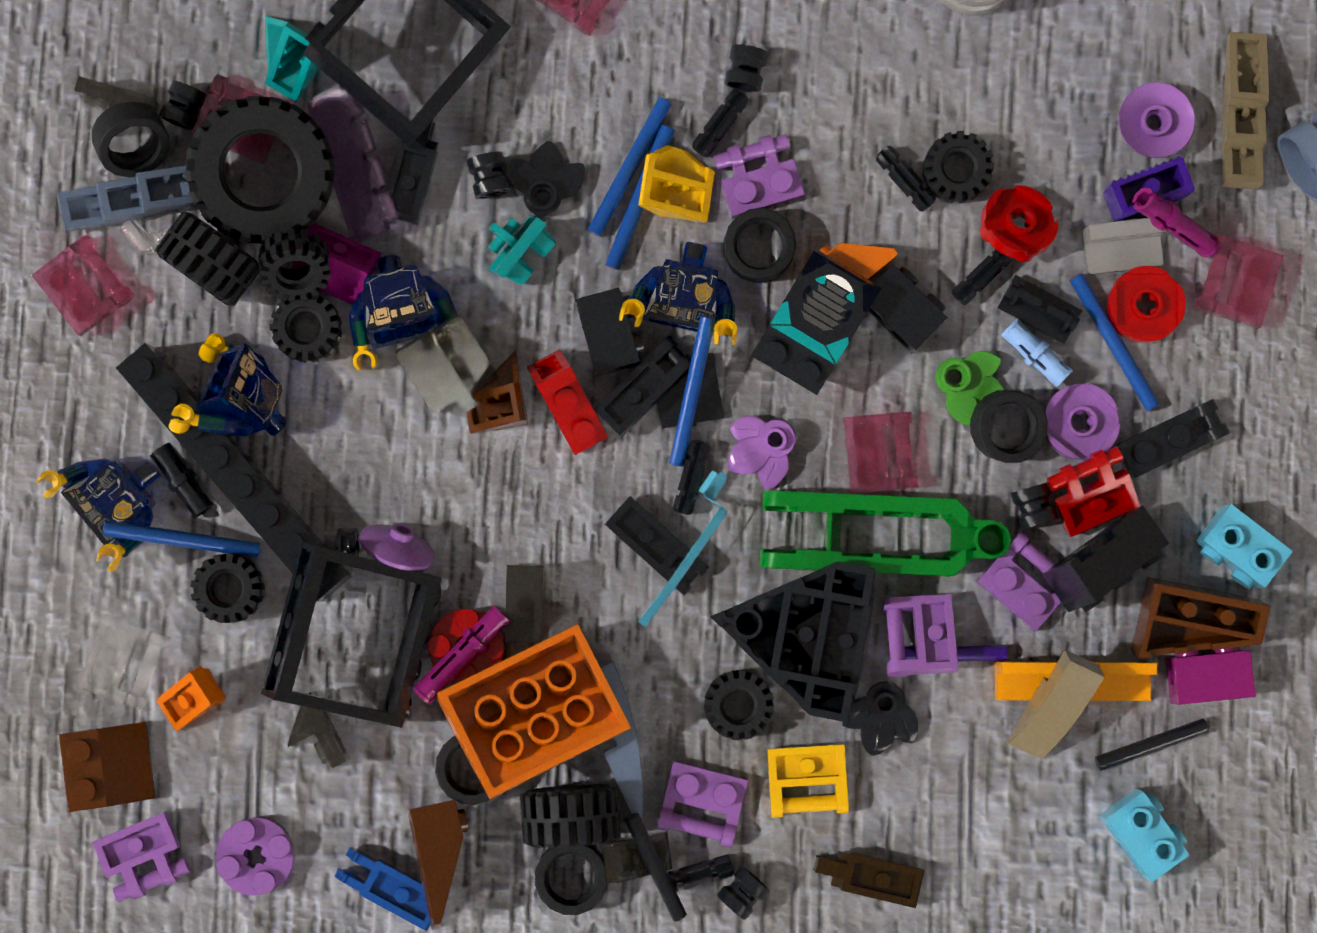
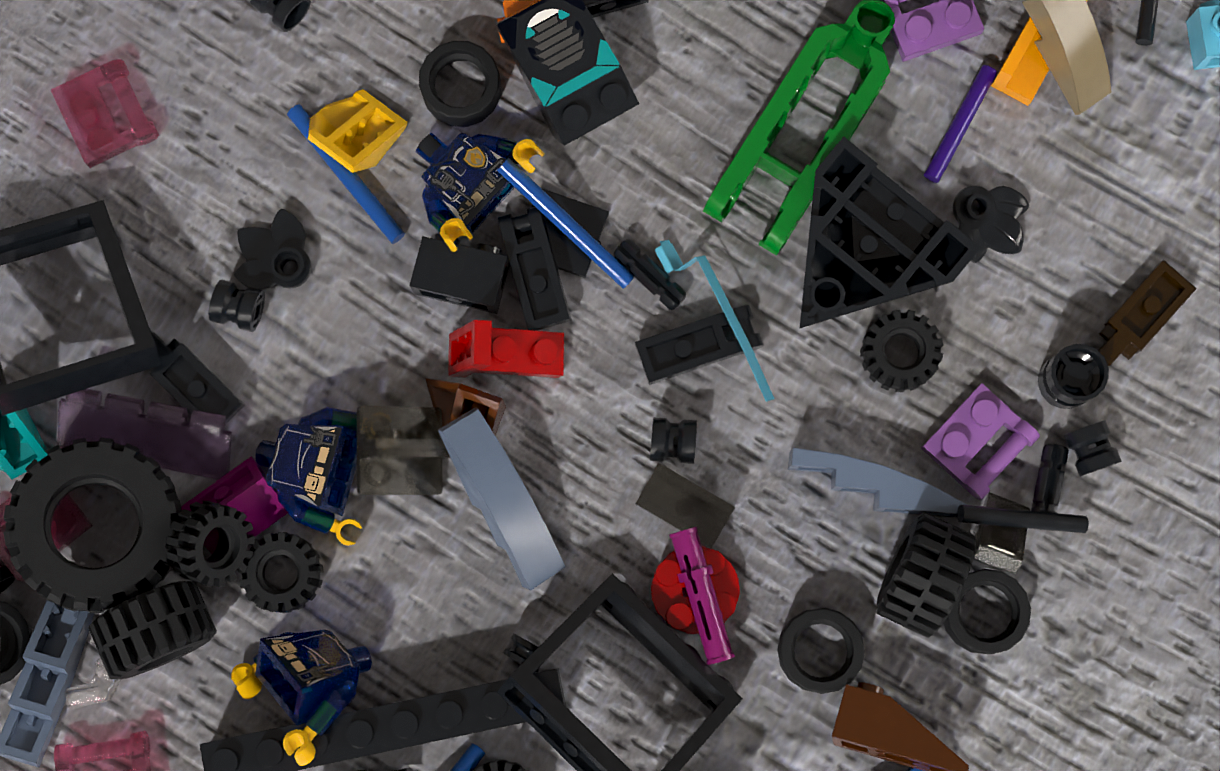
camera: 55 degrees left, 5 degrees down
medium lavender dish [359,523,434,571] -> none
orange slope [437,624,631,799] -> none
teal hips [488,215,556,285] -> none
blue bar [587,97,672,237] -> none
black axle [692,88,749,157] -> none
medium lavender plate [713,134,805,219] -> none
medium lavender plate [728,416,796,490] -> none
yellow plate [767,744,849,818] -> none
clear pink plate [843,412,919,494] -> none
medium lavender plate [881,594,958,677] -> none
none -> sand blue slope [438,408,566,591]
none -> black wheel [650,417,697,464]
none -> black wheel [1038,344,1109,409]

